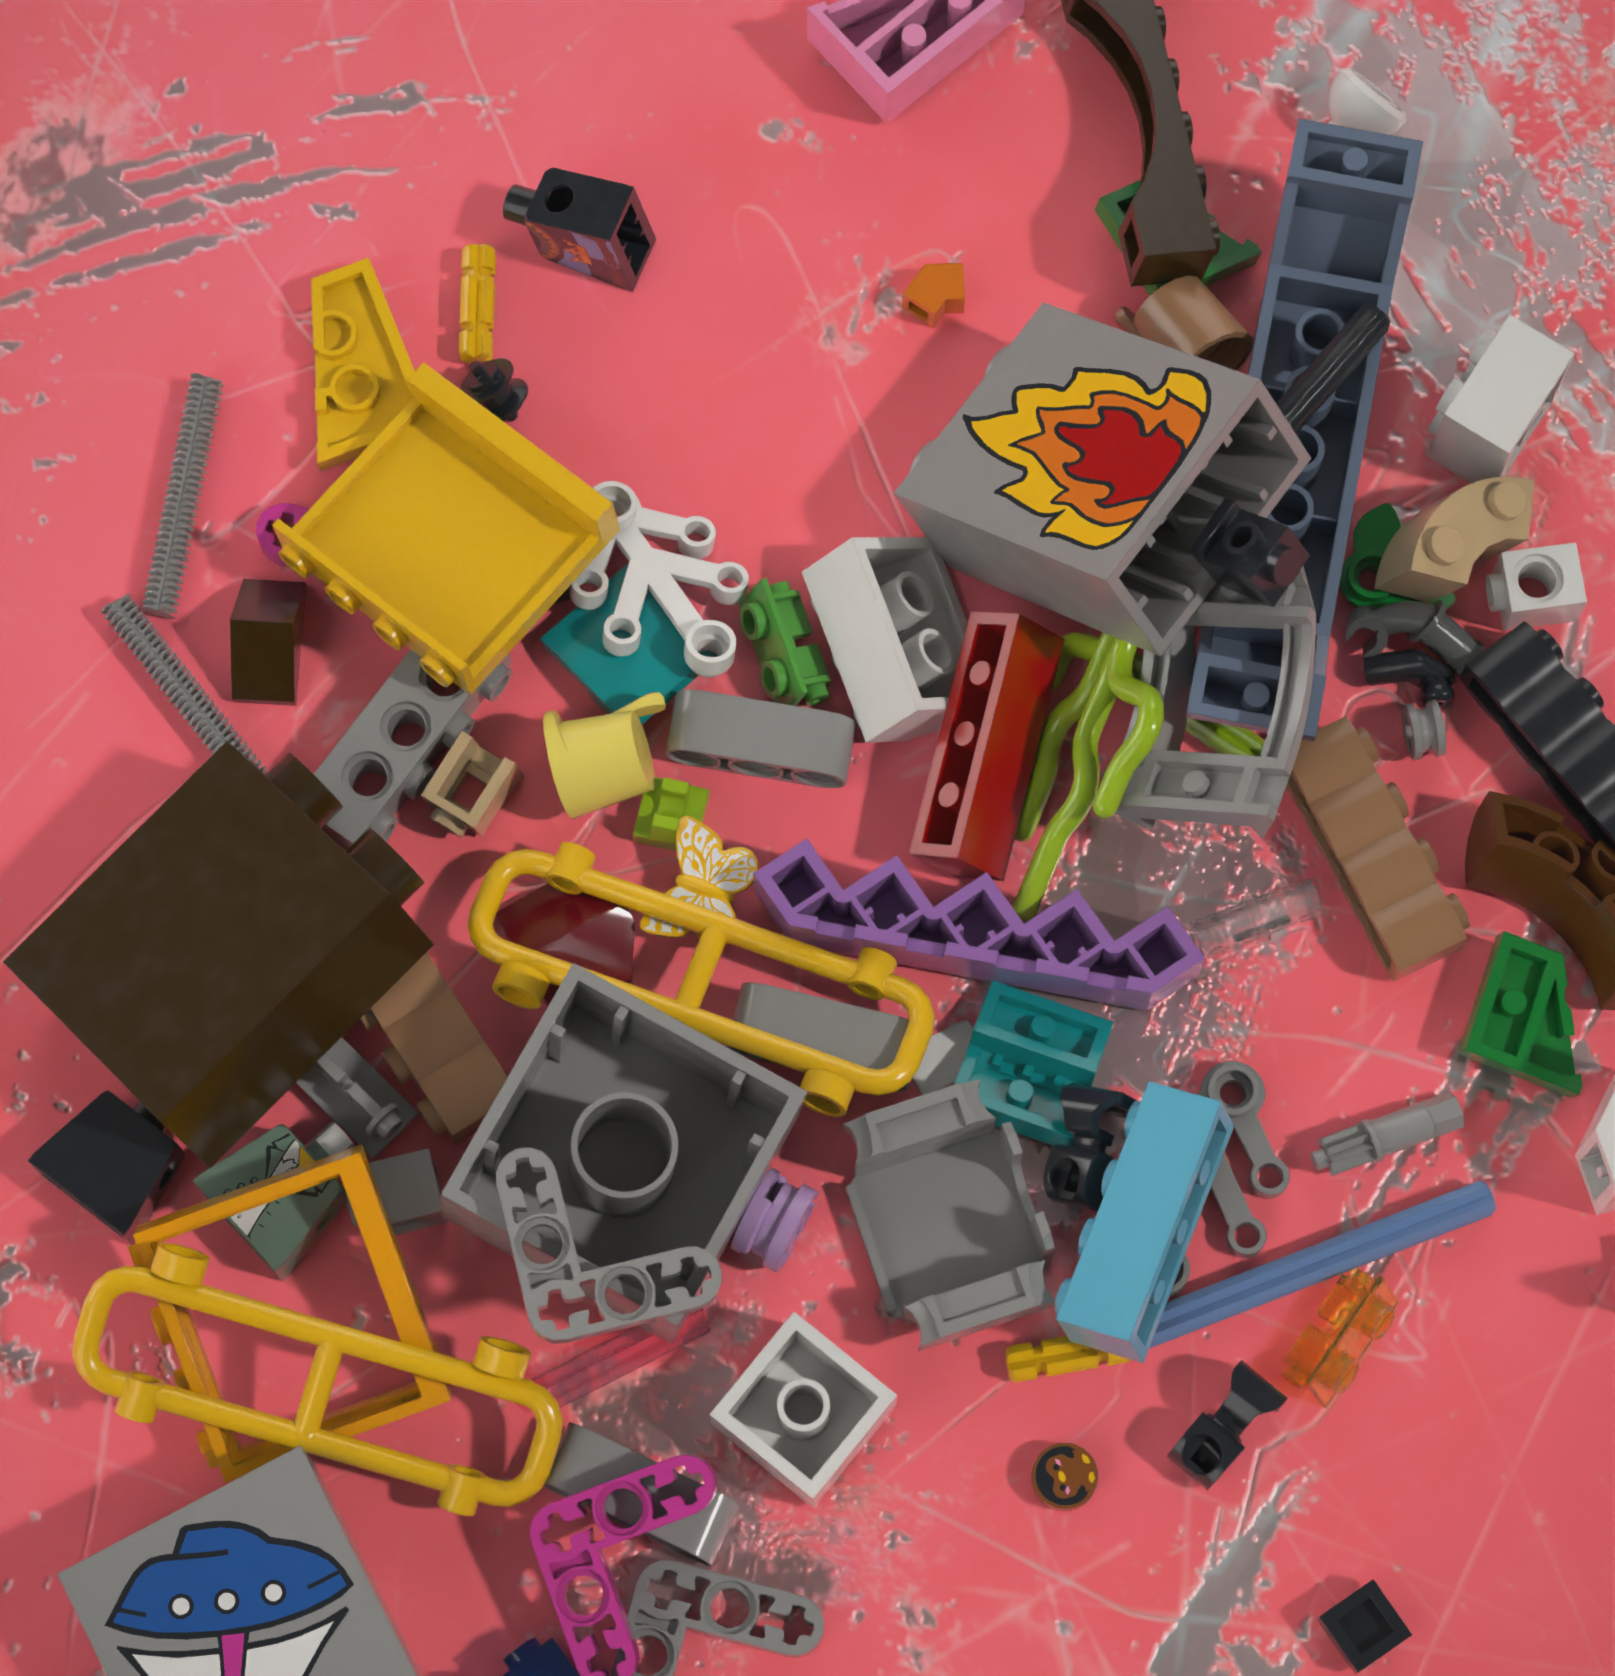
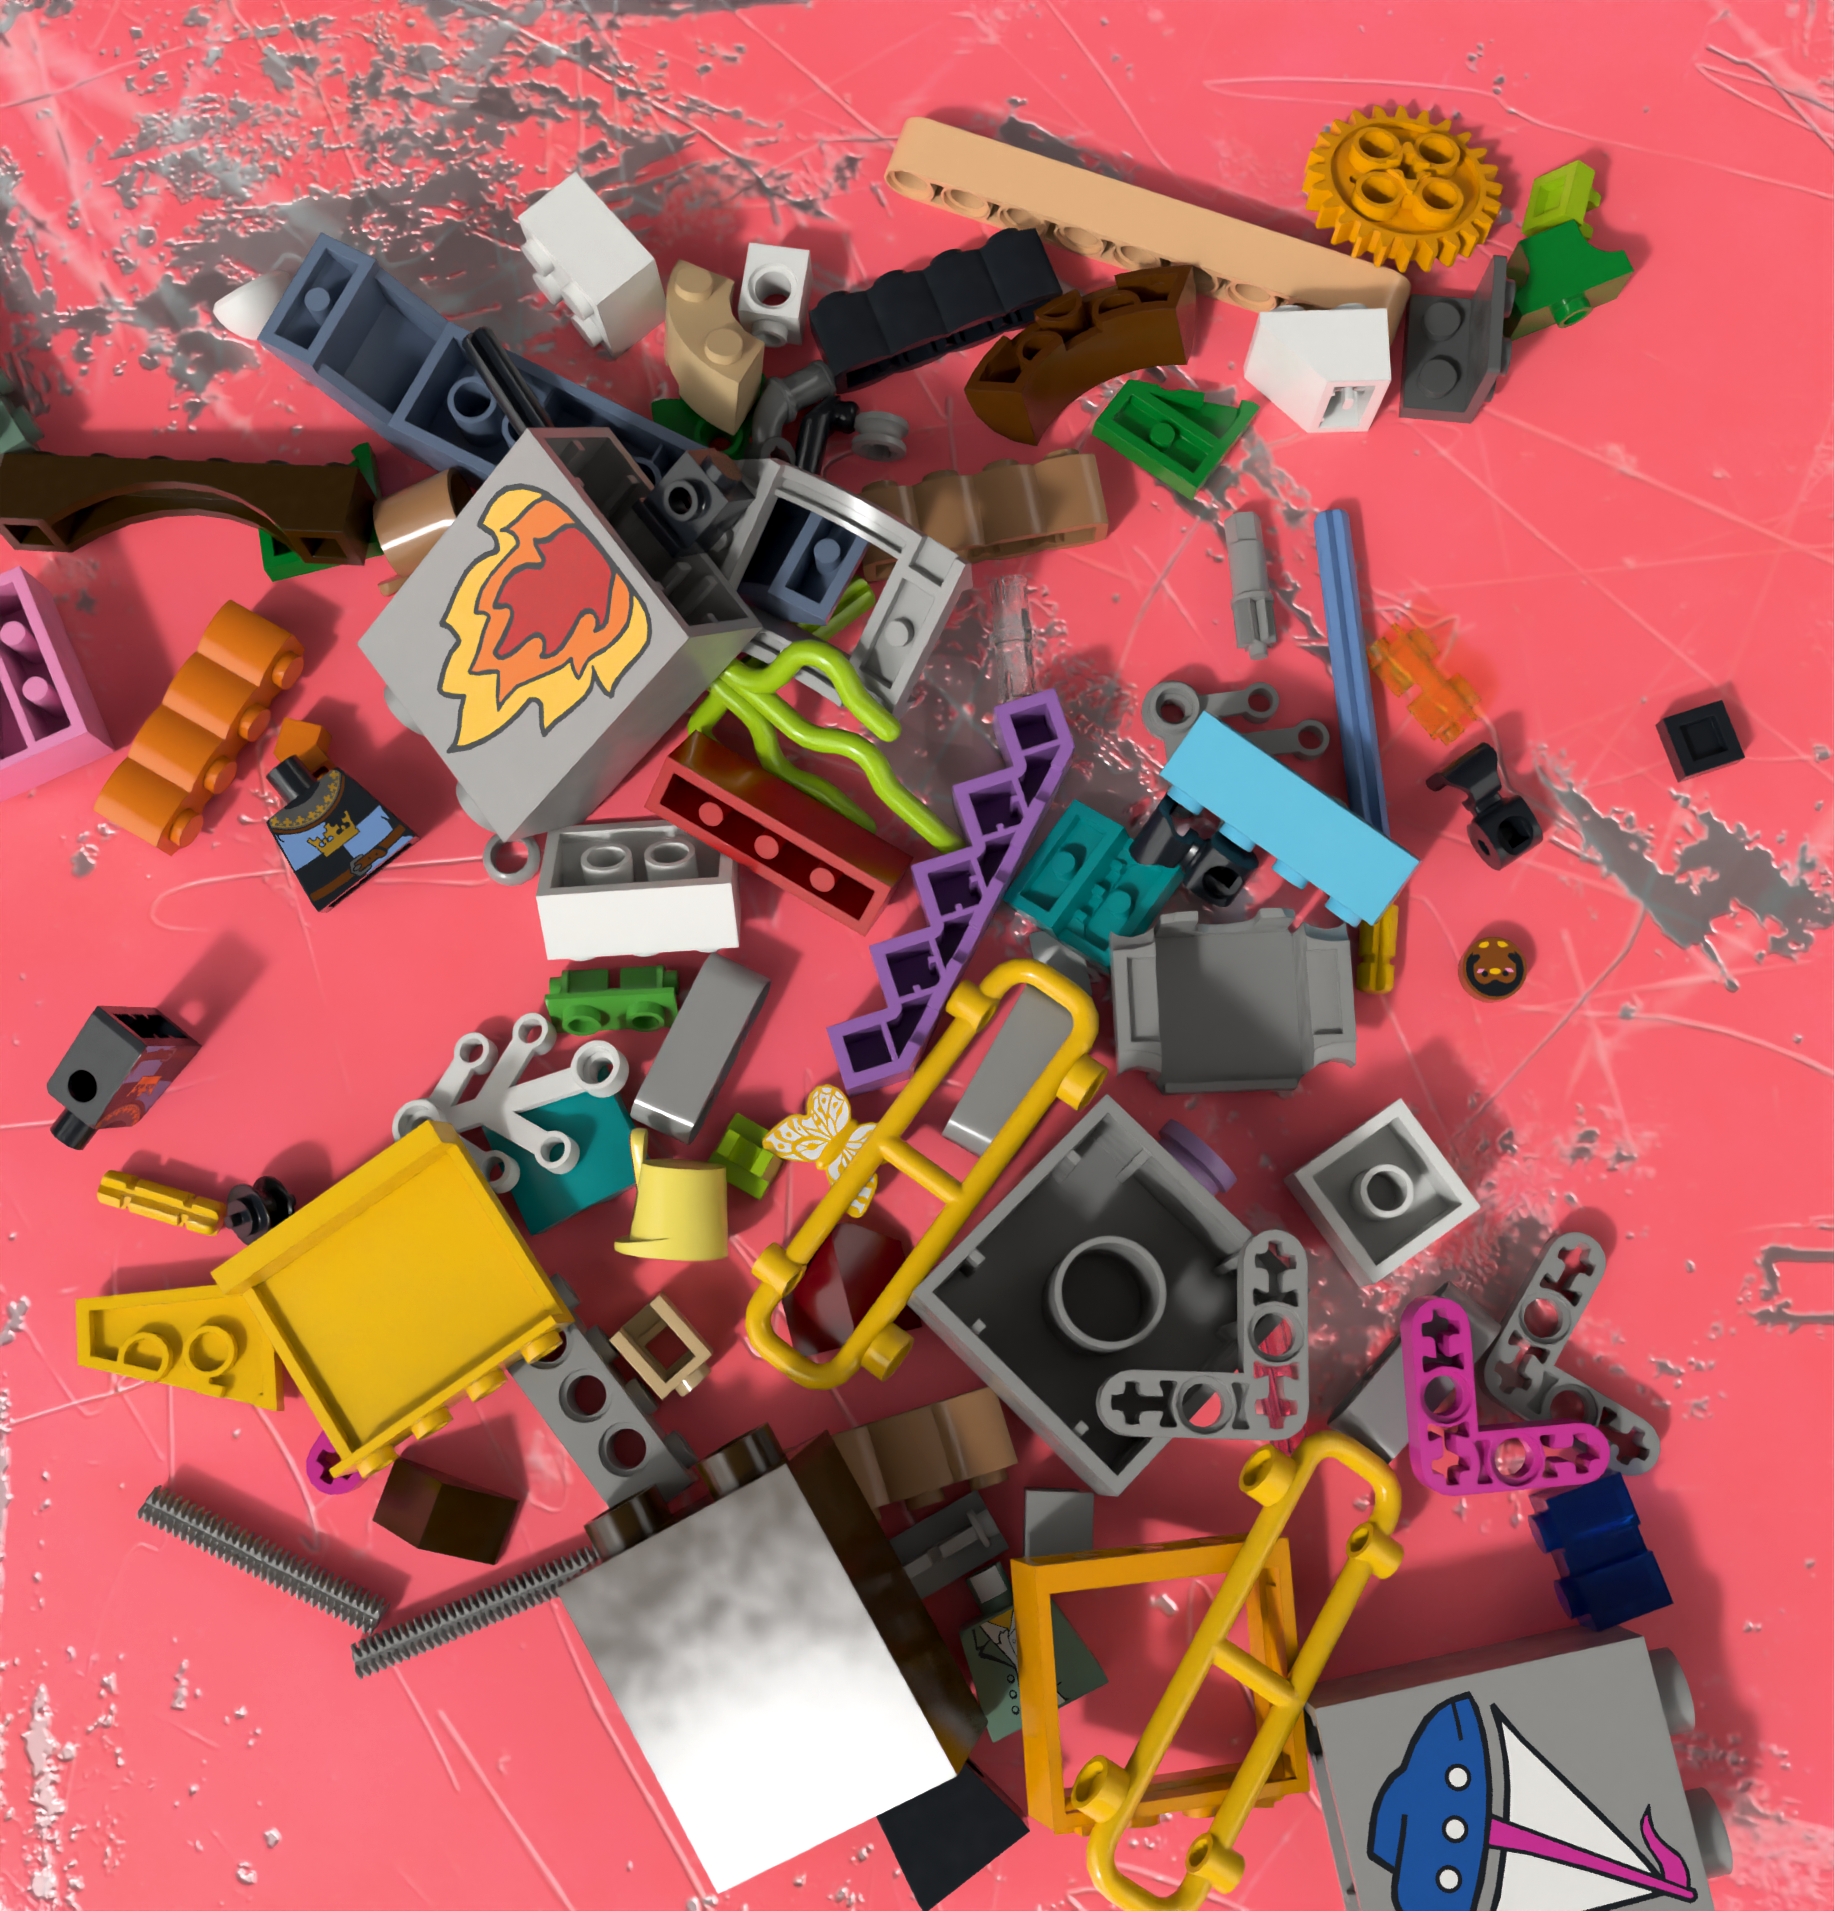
camera: 70 degrees left, 5 degrees up
none -> orange brick [93,599,305,856]
none -> torso [265,754,421,913]
none -> light grey piece [482,834,541,886]

